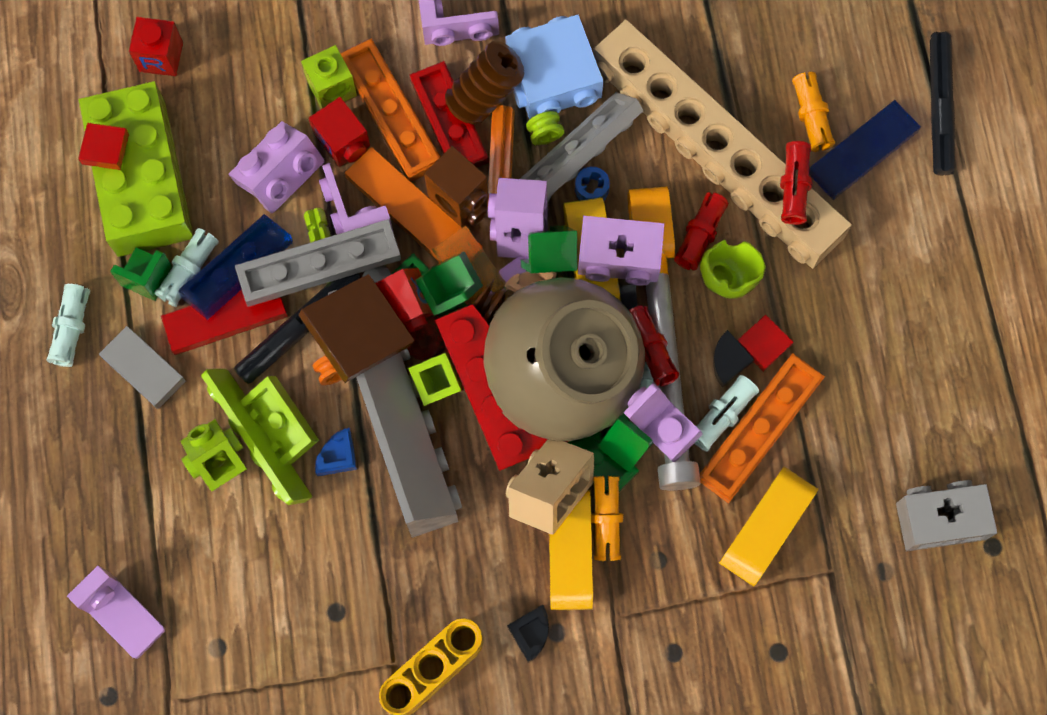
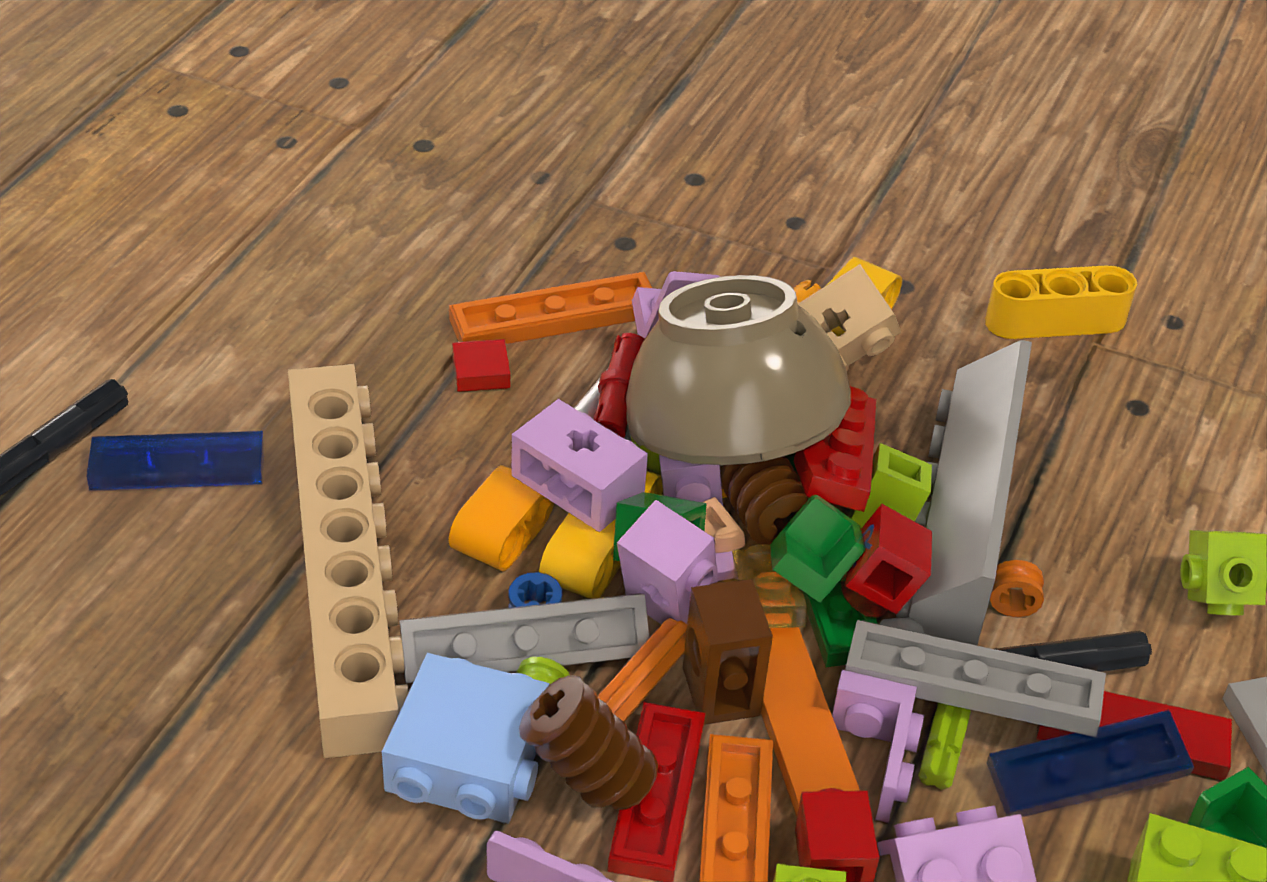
camera: 150 degrees left, 30 degrees down
light aqua pin [154,228,219,307] -> none
lime bracket [201,369,319,505] -> none
reddish brown tile [299,274,415,383] -> none
blue tile [315,428,357,477] -> none
black tile [507,605,549,663] -> none
red pin [674,192,729,271] -> none
light aqua pin [694,375,759,452] -> none
lime hair [700,240,766,299] -> none
black tile [713,330,754,388] -> none
yellow beam [719,466,819,587] -> none
red pin [780,141,813,225] -> none
light orange pin [792,72,835,152] -> none
light grey brick [896,480,997,552] -> none

